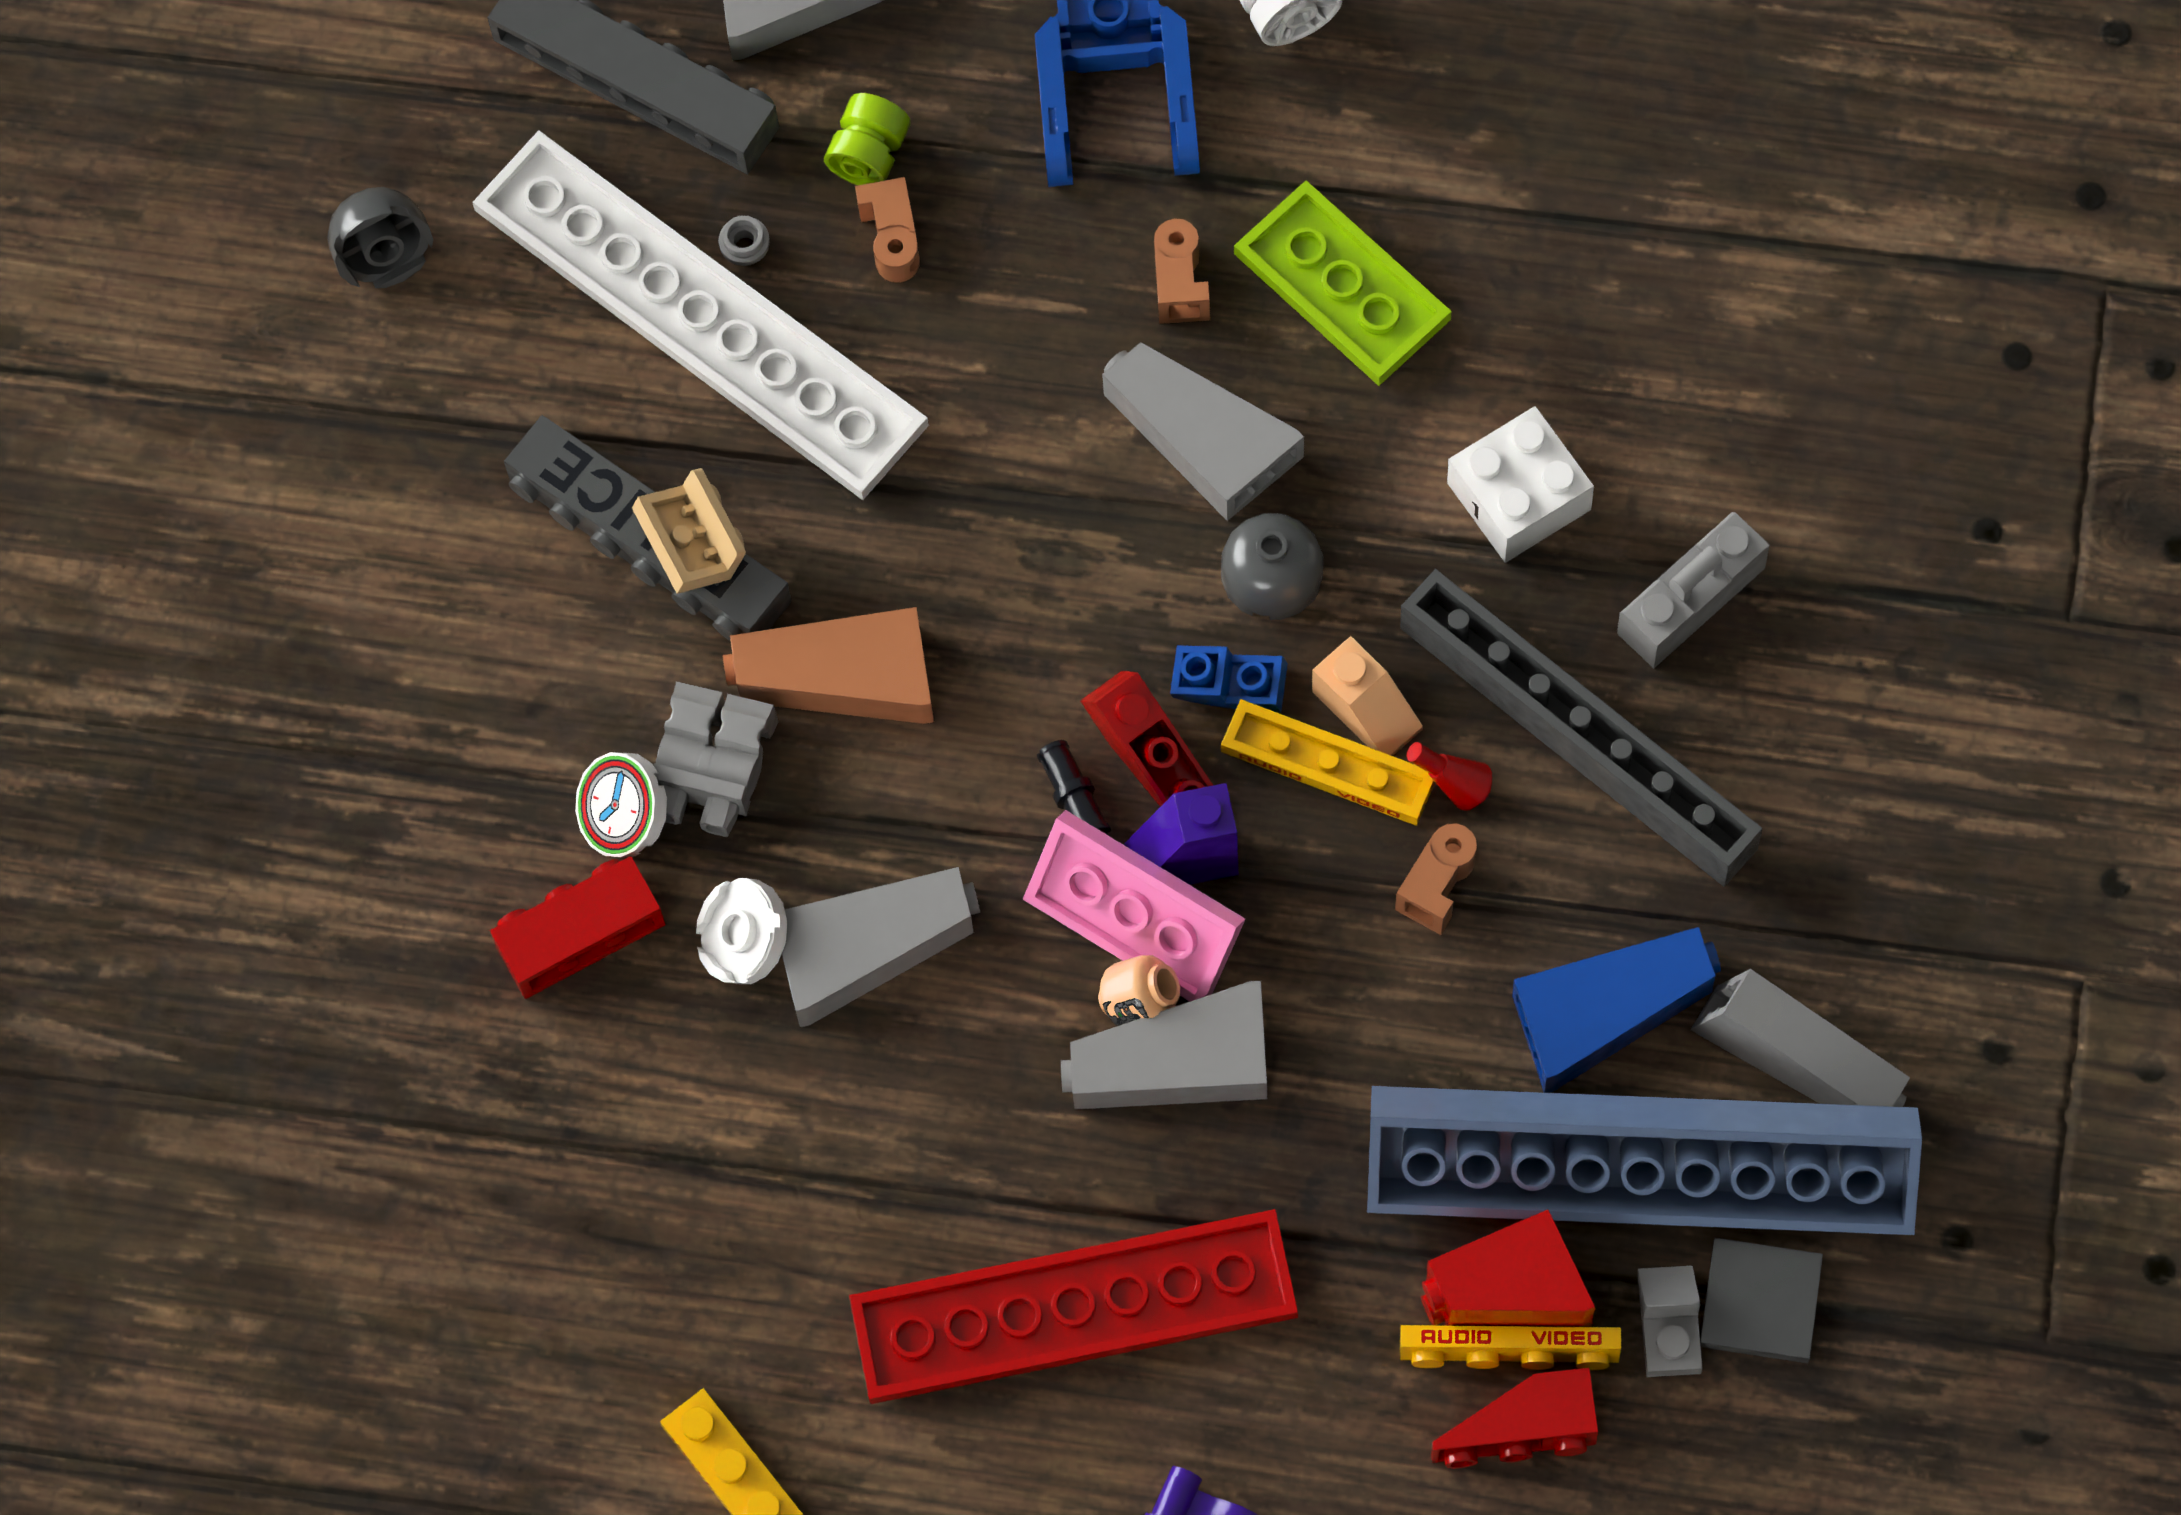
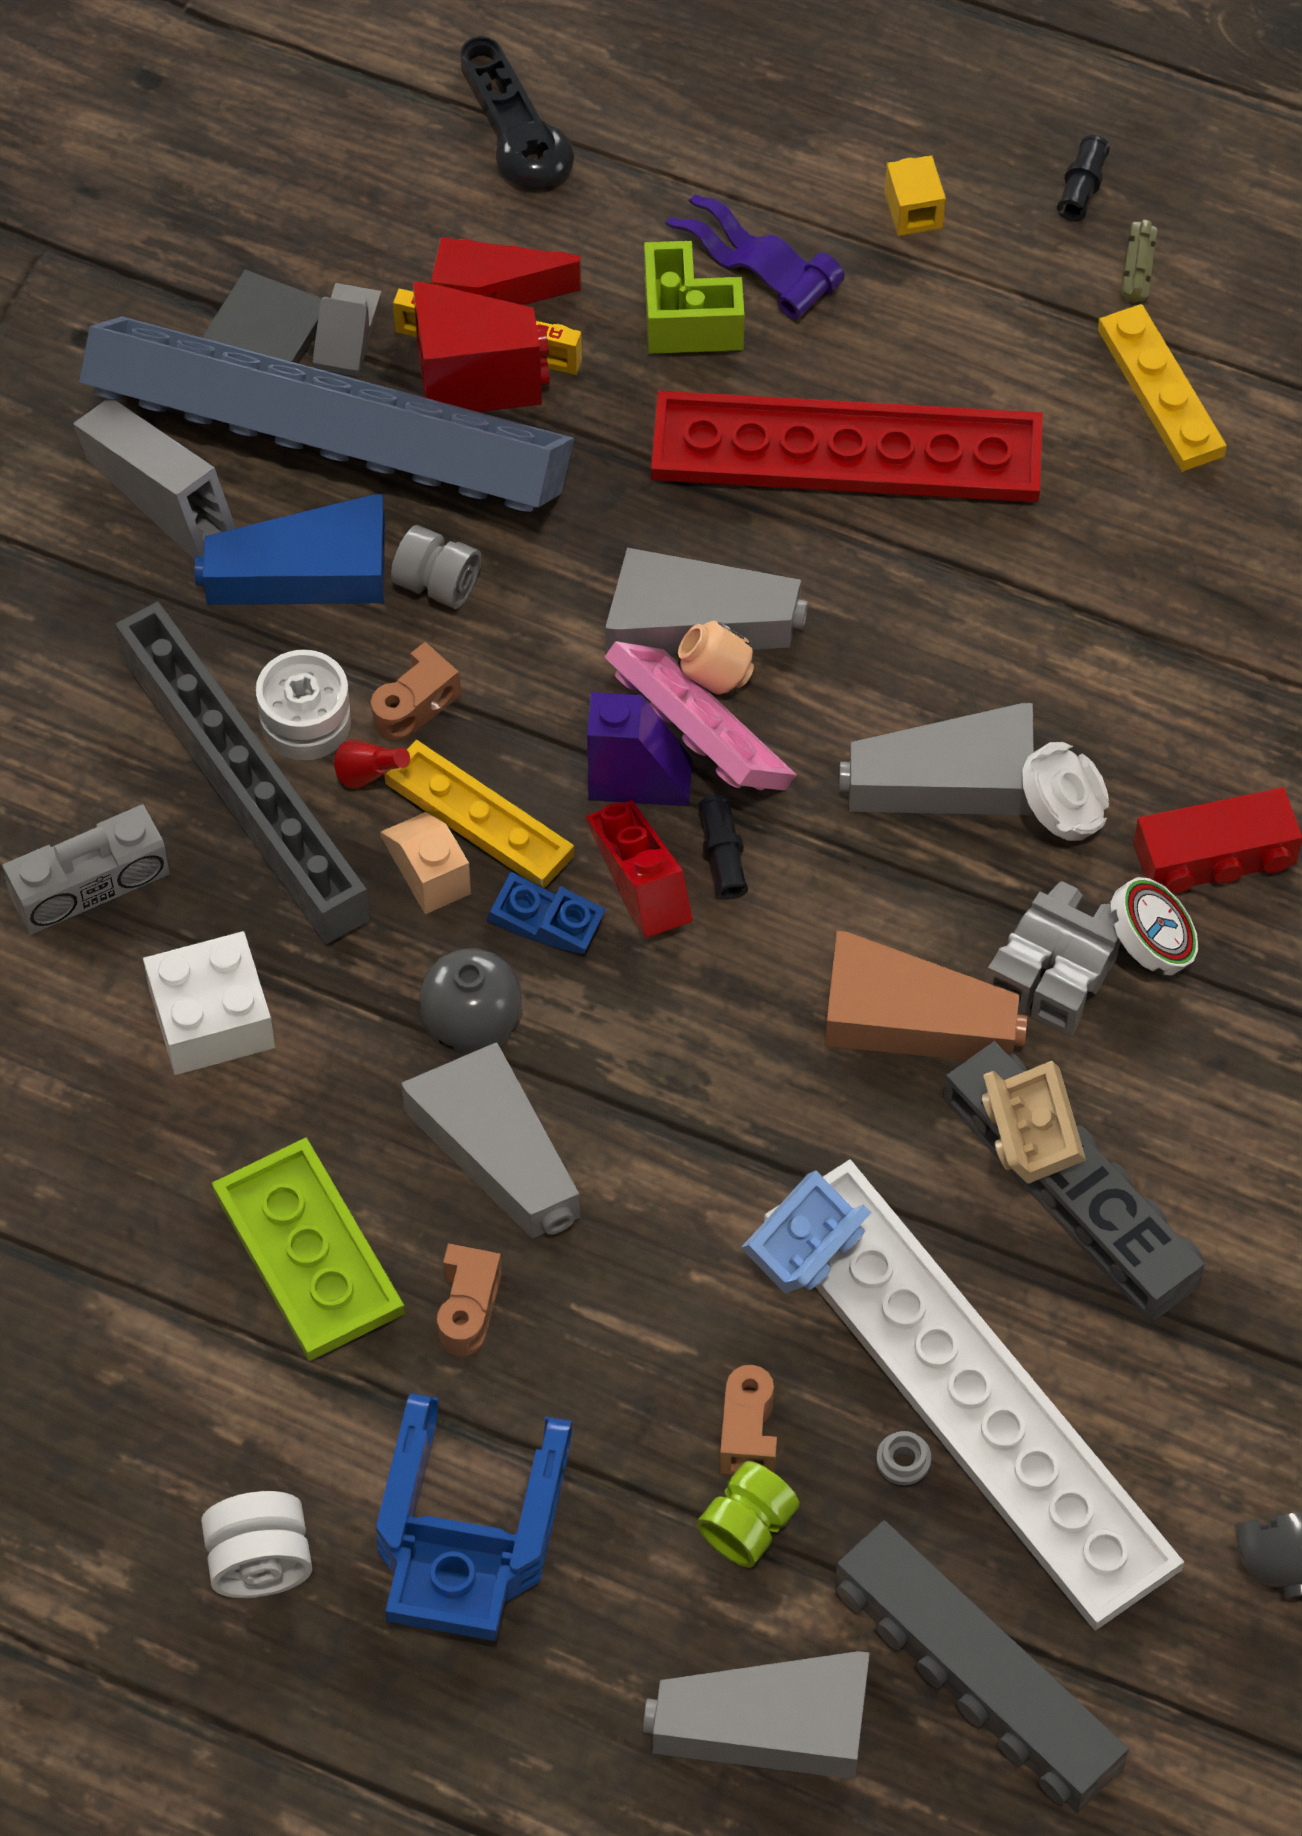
camera: 170 degrees left, 10 degrees down
none -> white wheel [256,650,351,760]
none -> light grey wheel [391,525,481,609]
none -> lime brick [644,241,744,354]
none -> light blue bracket [741,1170,871,1294]

